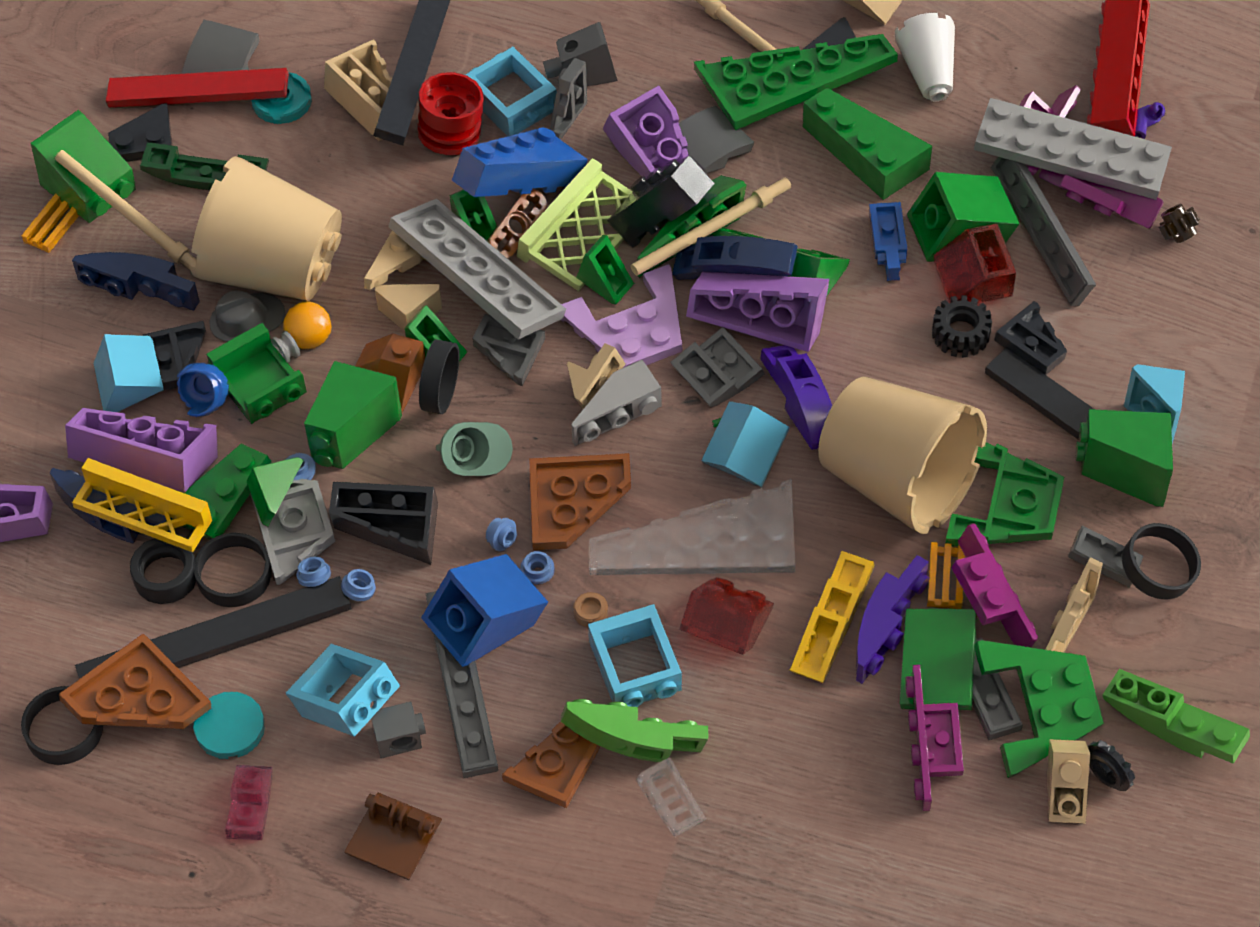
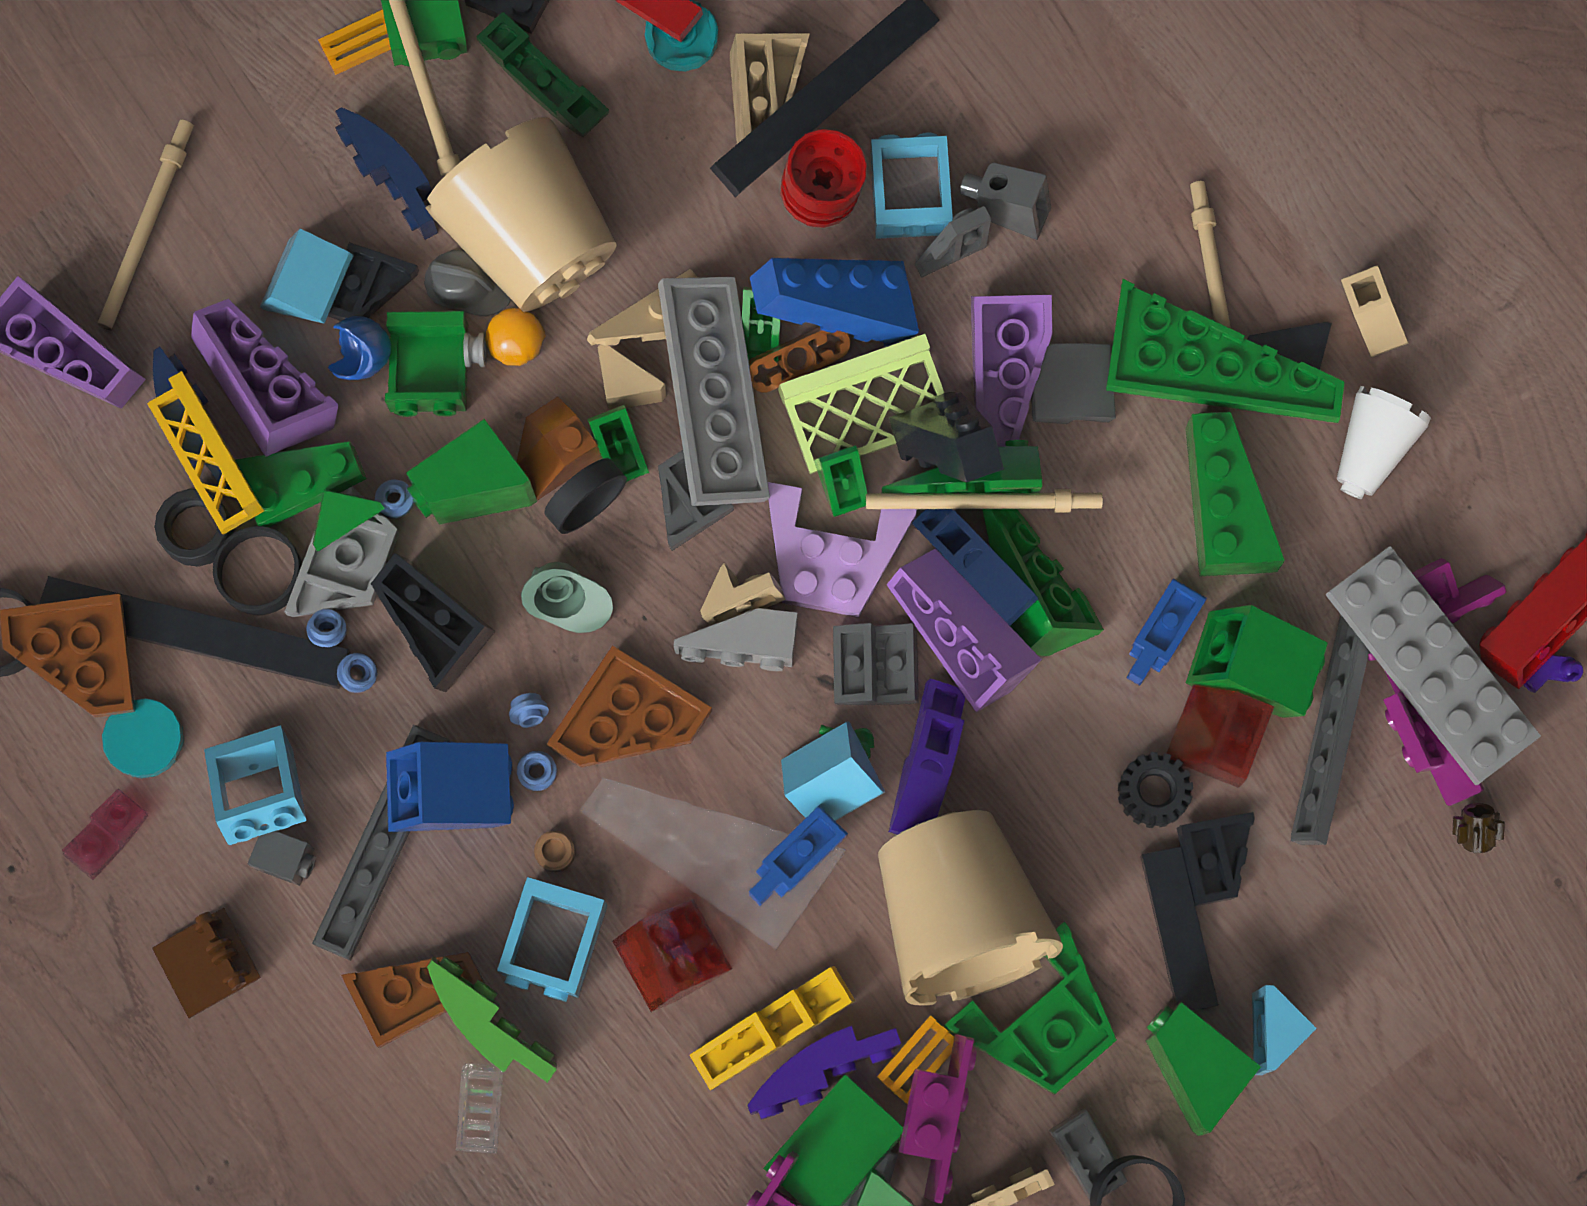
camera: 35 degrees right, 20 degrees up
none -> blue hinge [749,806,848,906]

